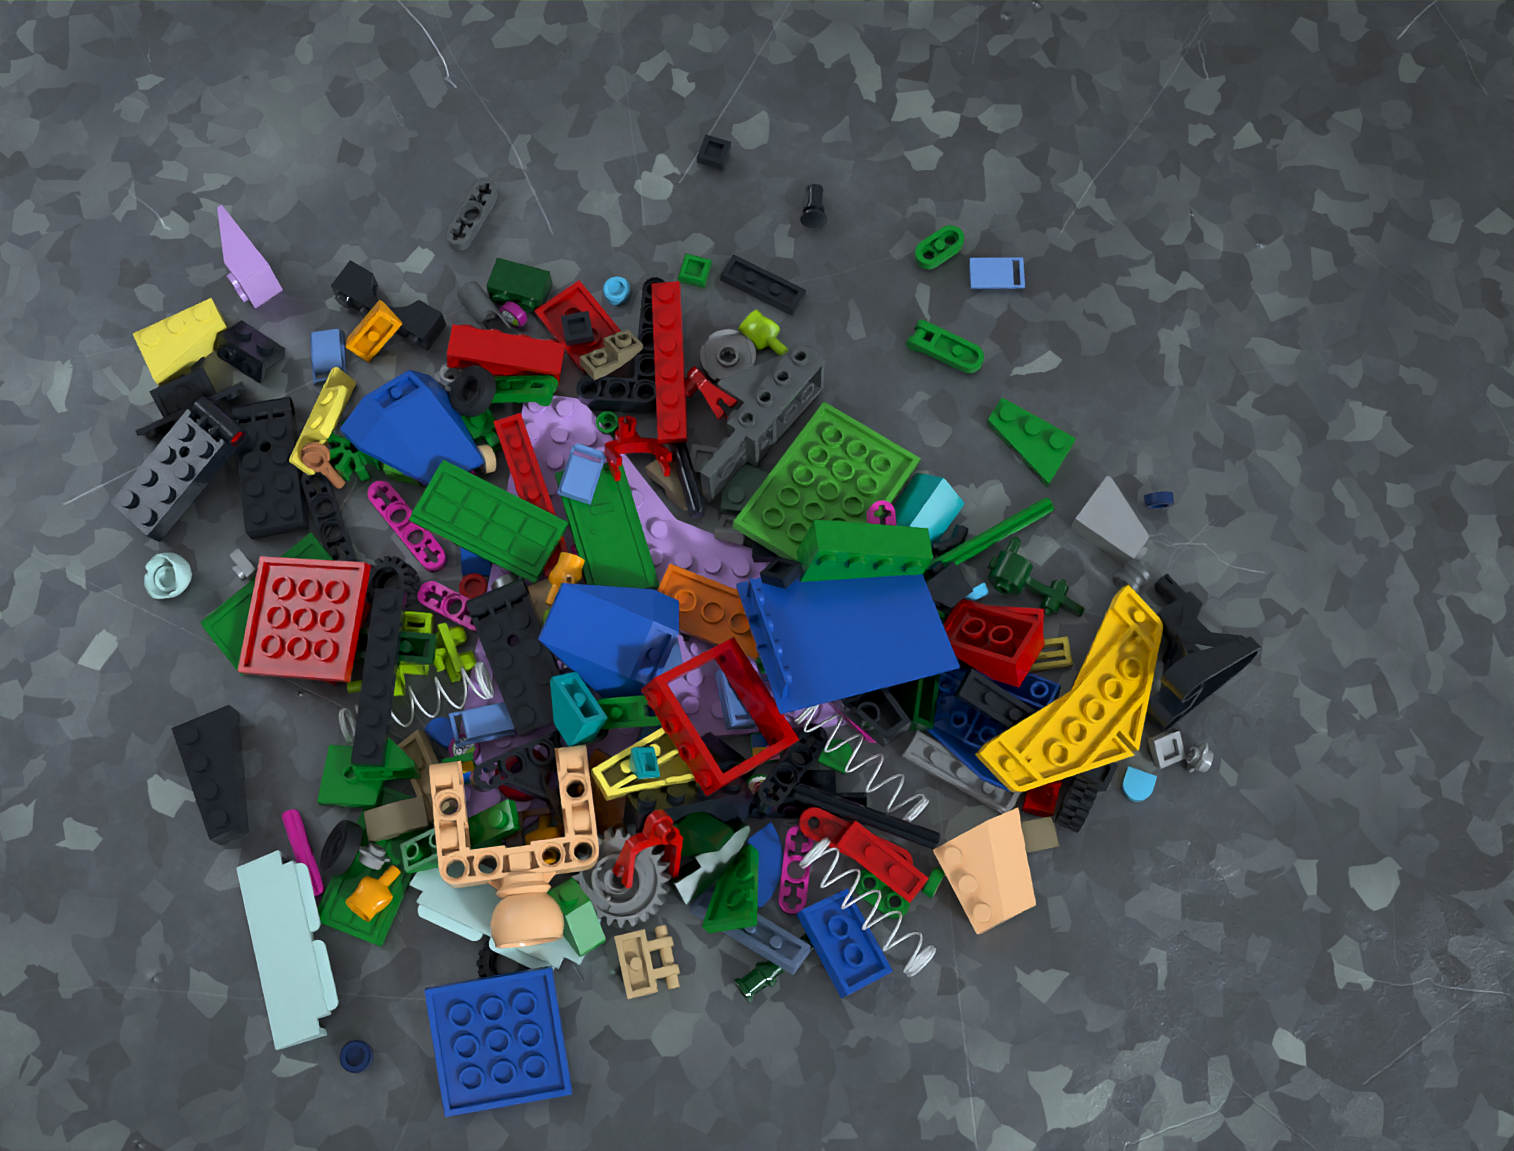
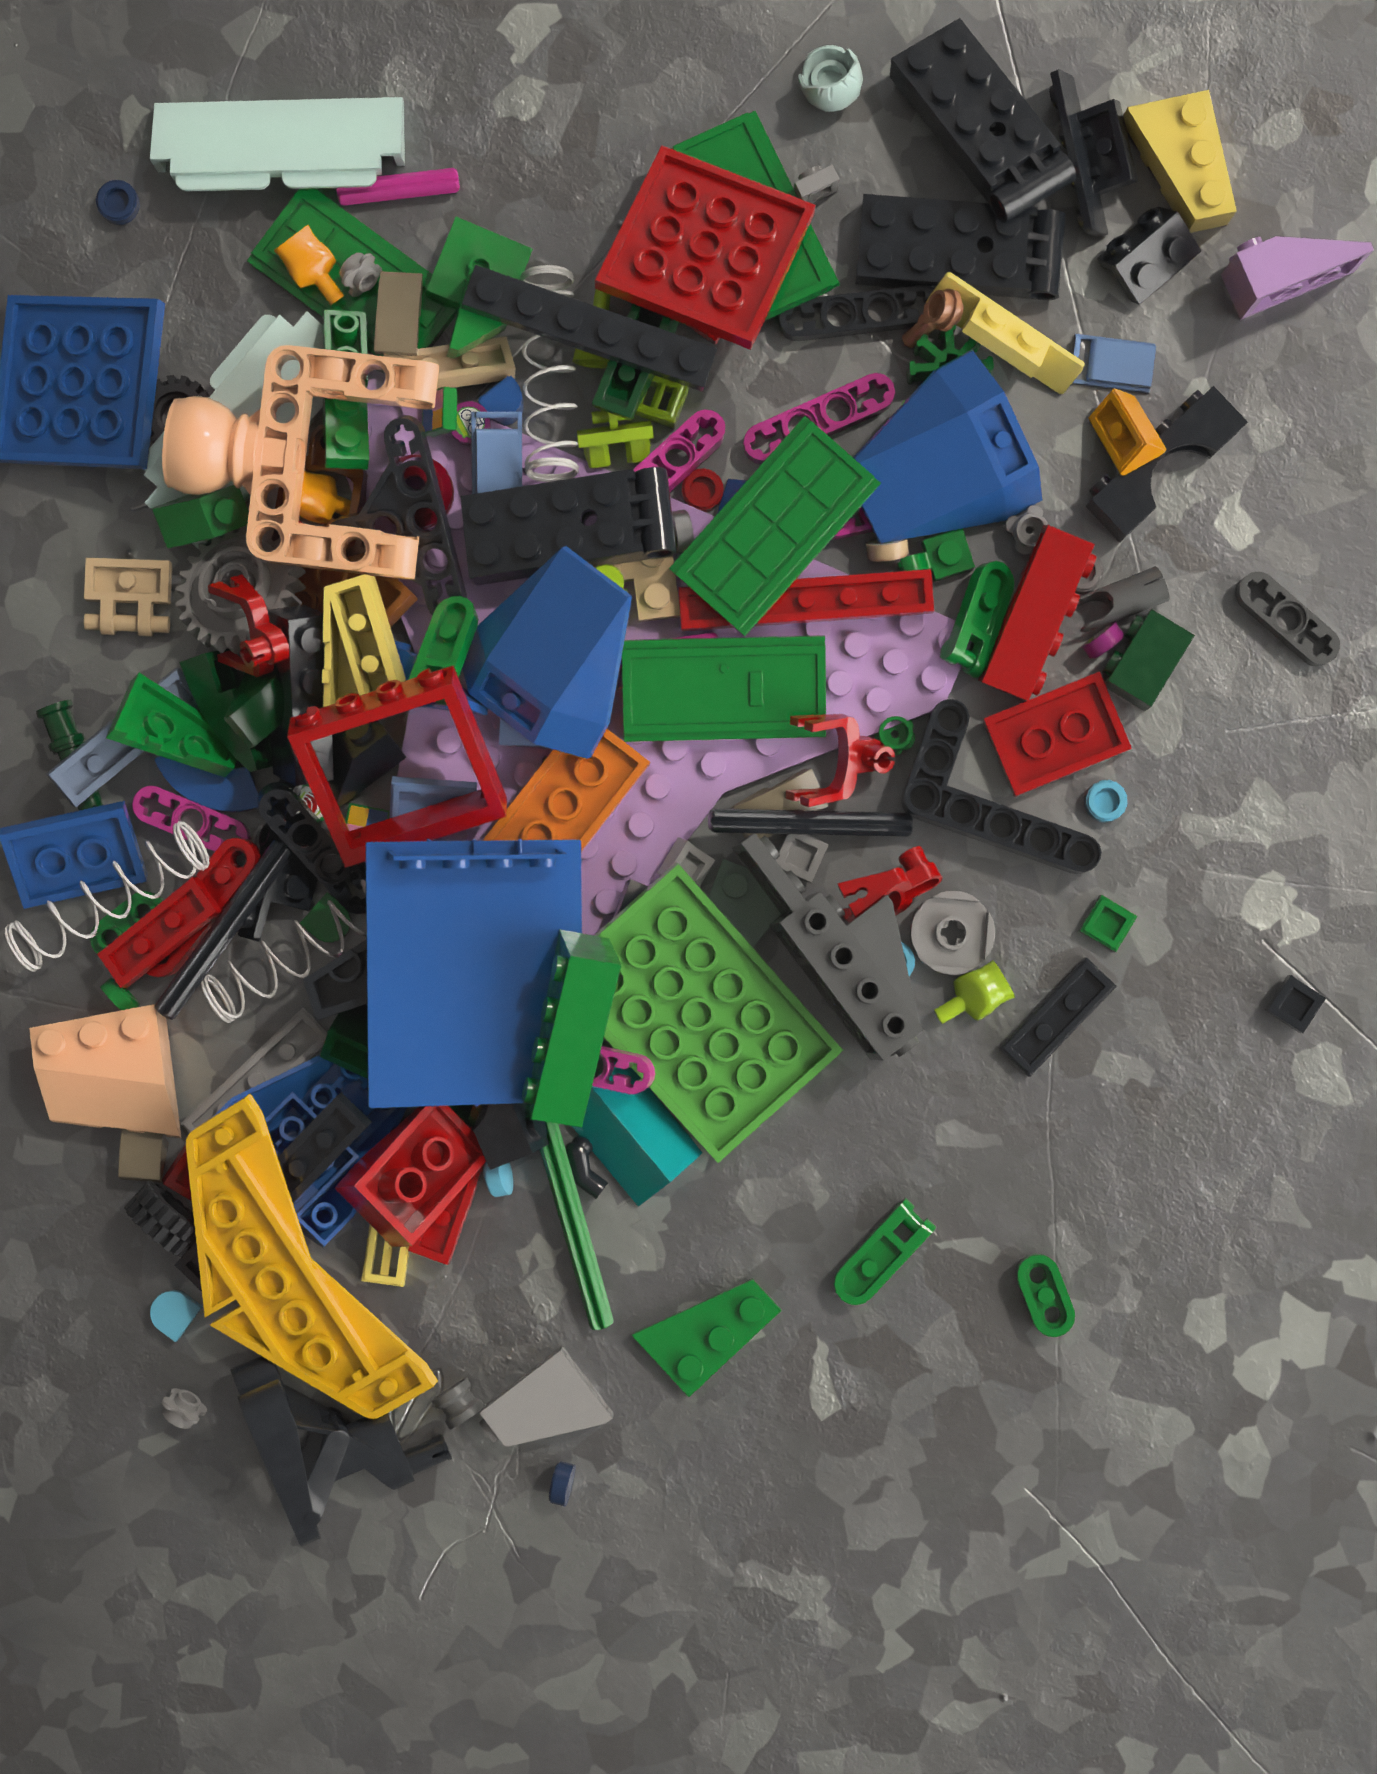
camera: 105 degrees right, 15 degrees up
black wedge [171,705,249,845] -> none
black tyre [320,819,362,876] -> none
black tyre [365,556,420,608] -> none
black tyre [450,365,496,417] -> none
light orange piece [545,552,585,607] -> none
teal slope [550,671,608,746] -> none
medium blue piece [557,443,606,505] -> none
black plate [561,311,594,346] -> none
dark tan slope [580,329,643,380] -> none
teal slope [629,746,660,779] -> none
red plate [651,281,688,444] -> none
black plate [759,556,803,589] -> none
black pin [800,184,827,228] -> none
medium blue piece [969,257,1025,289] -> none
dark green piece [987,537,1085,617] -> none
light grey plate [1148,728,1186,769] -> none

